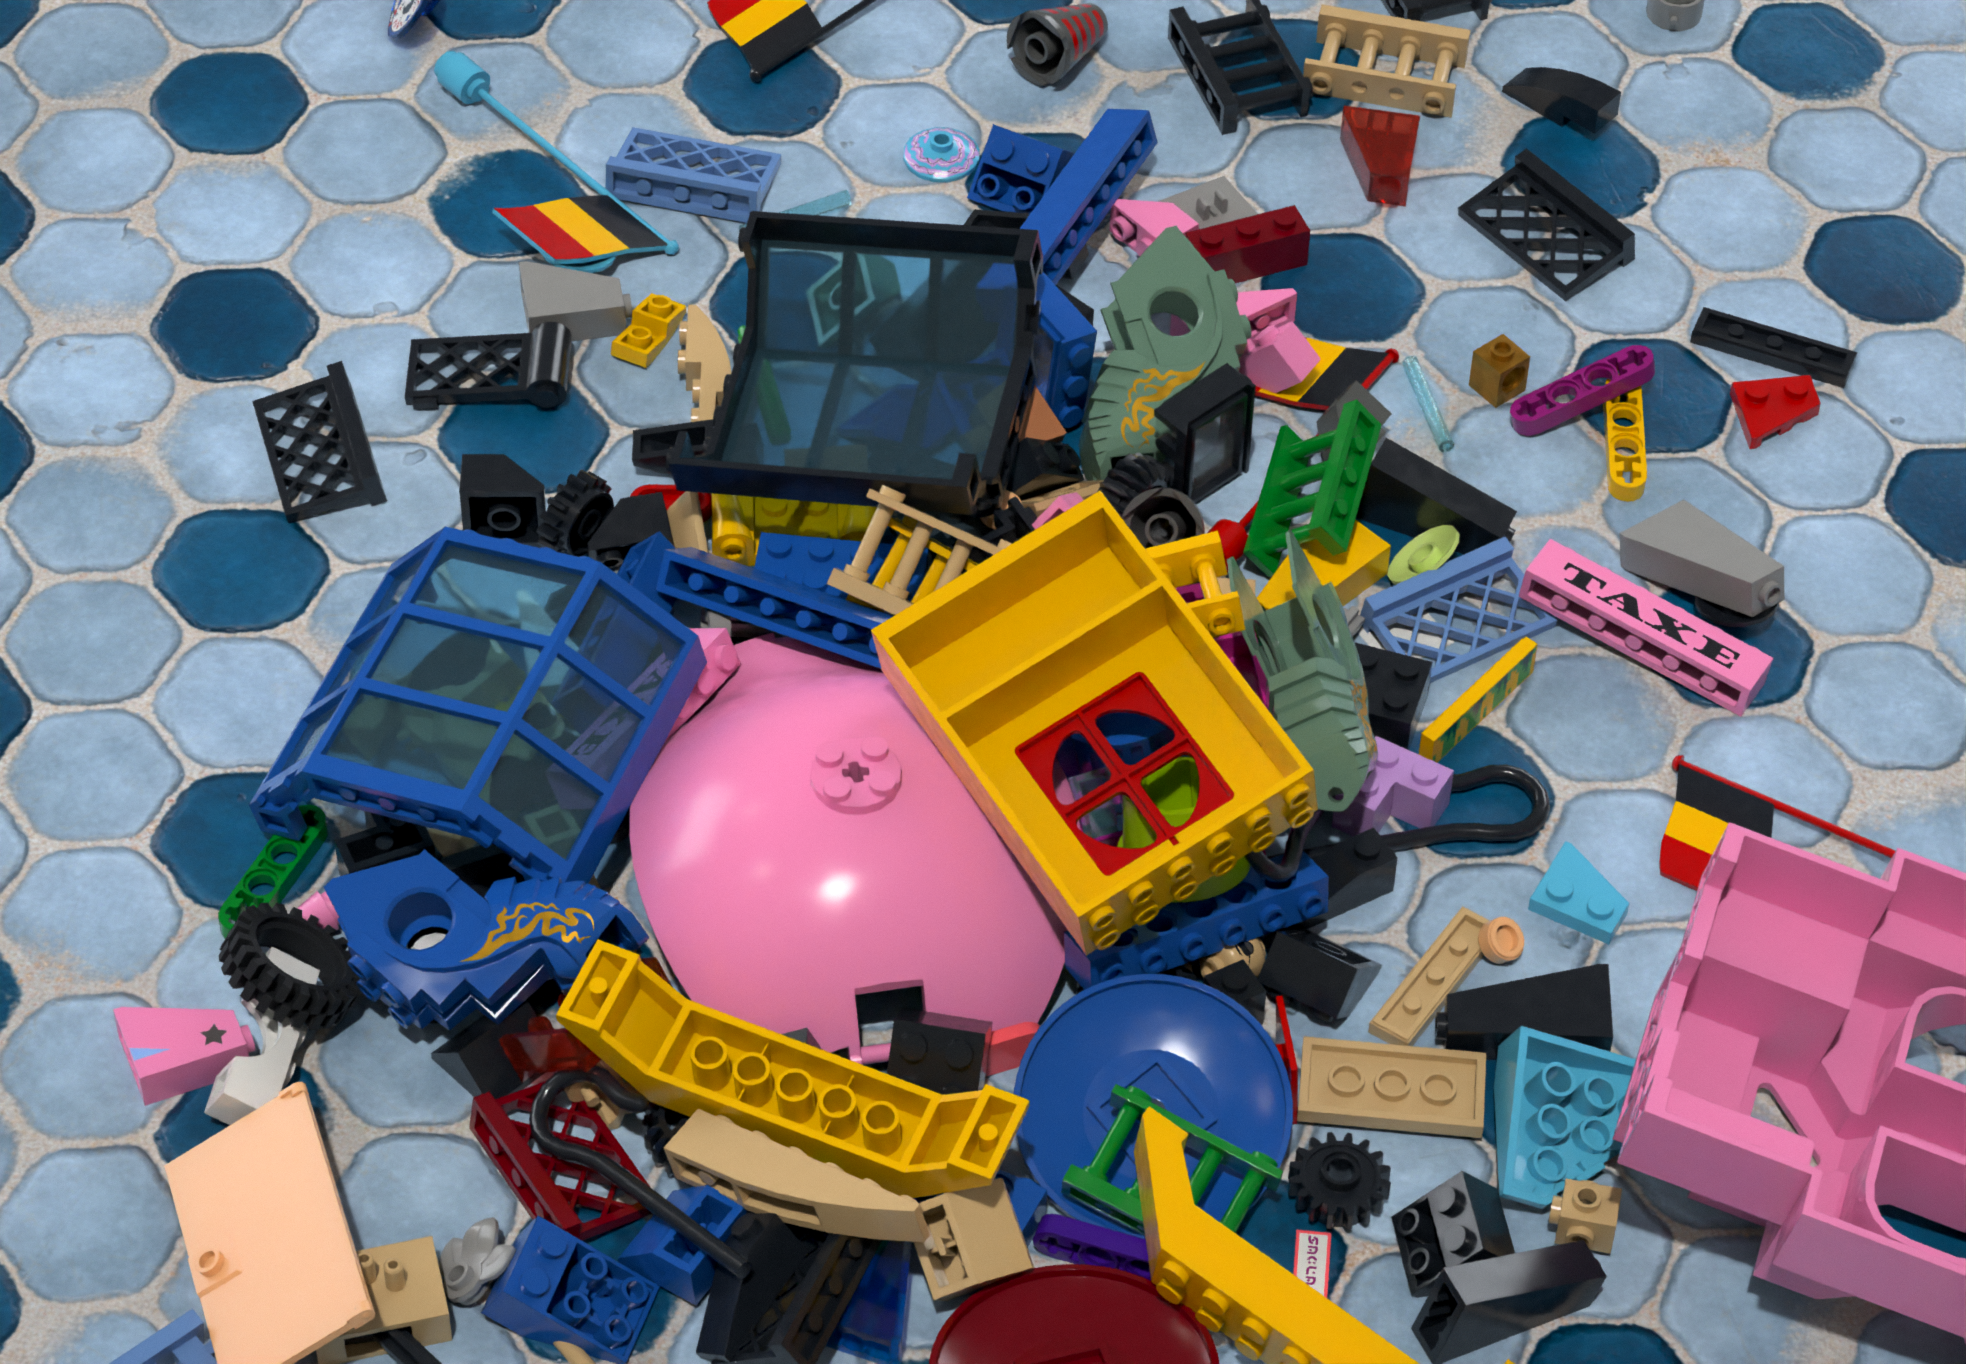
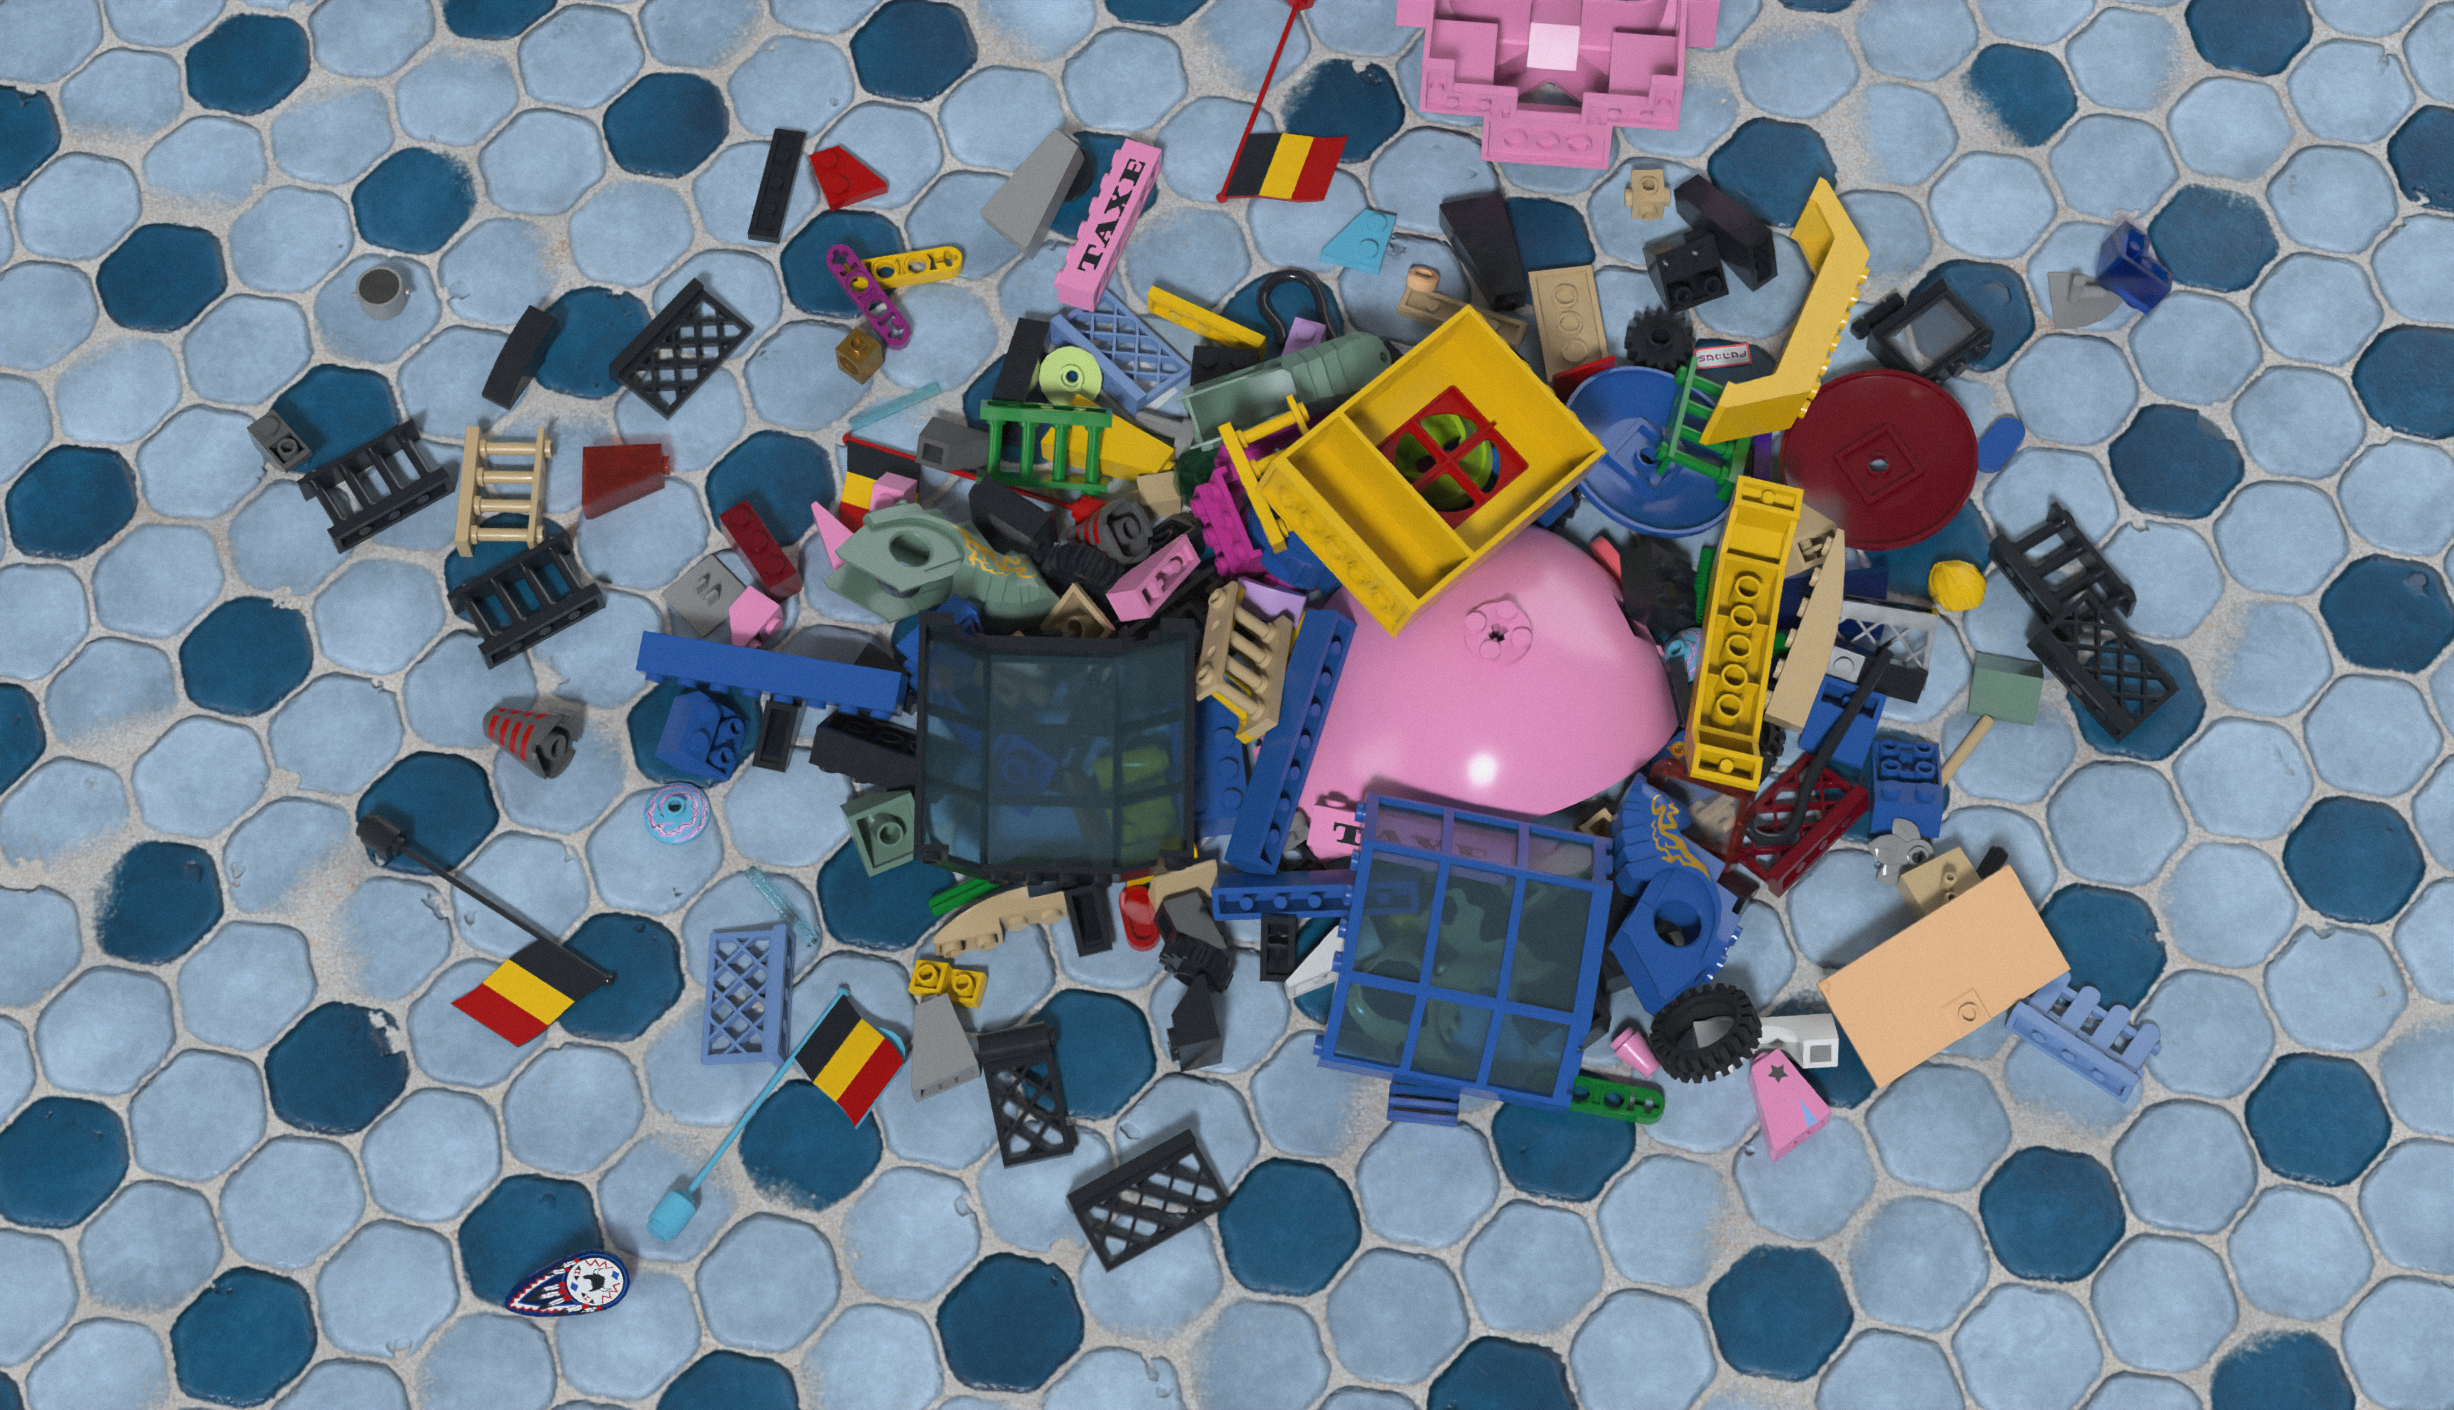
camera: 100 degrees left, 15 degrees up
medium azure slope [1494,1026,1636,1209] -> none

